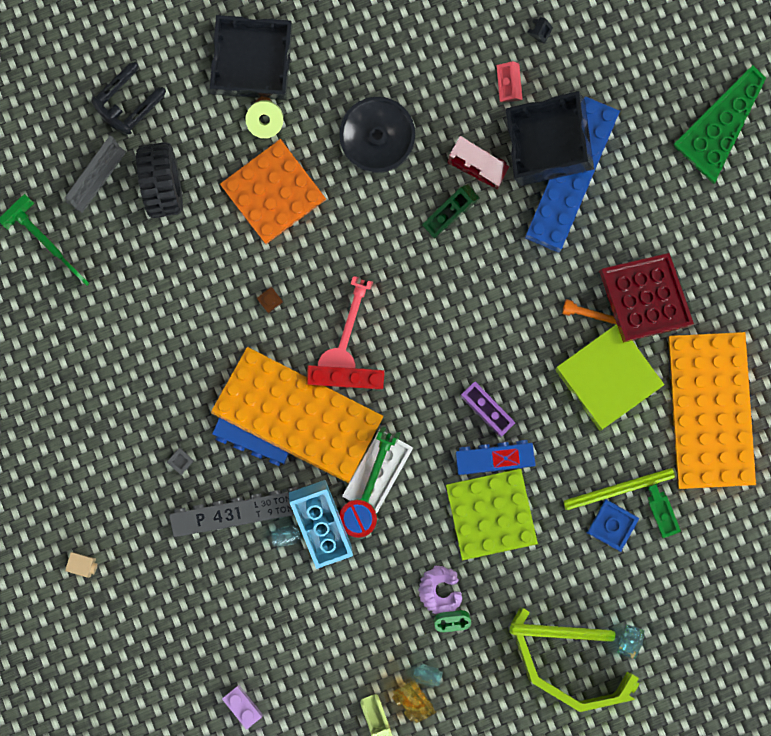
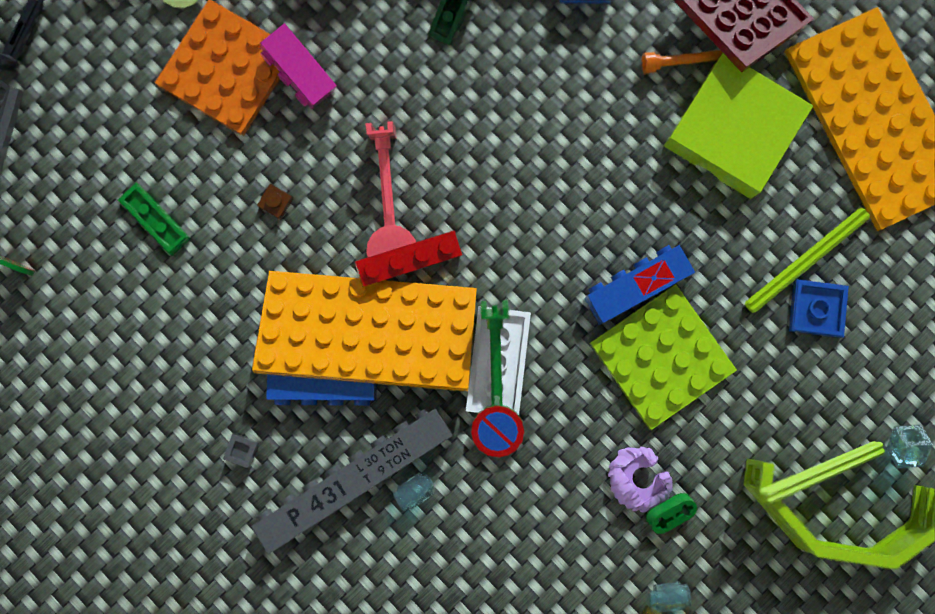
camera: 20 degrees left, 0 degrees up
black tyre [136,142,183,218] -> none
medium azure brick [289,480,353,569] -> none
medium lavender brick [460,382,515,438] -> none
green hinge [647,484,681,539] -> none
none -> green tile [118,182,191,256]
none -> dark pink brick [260,23,337,109]

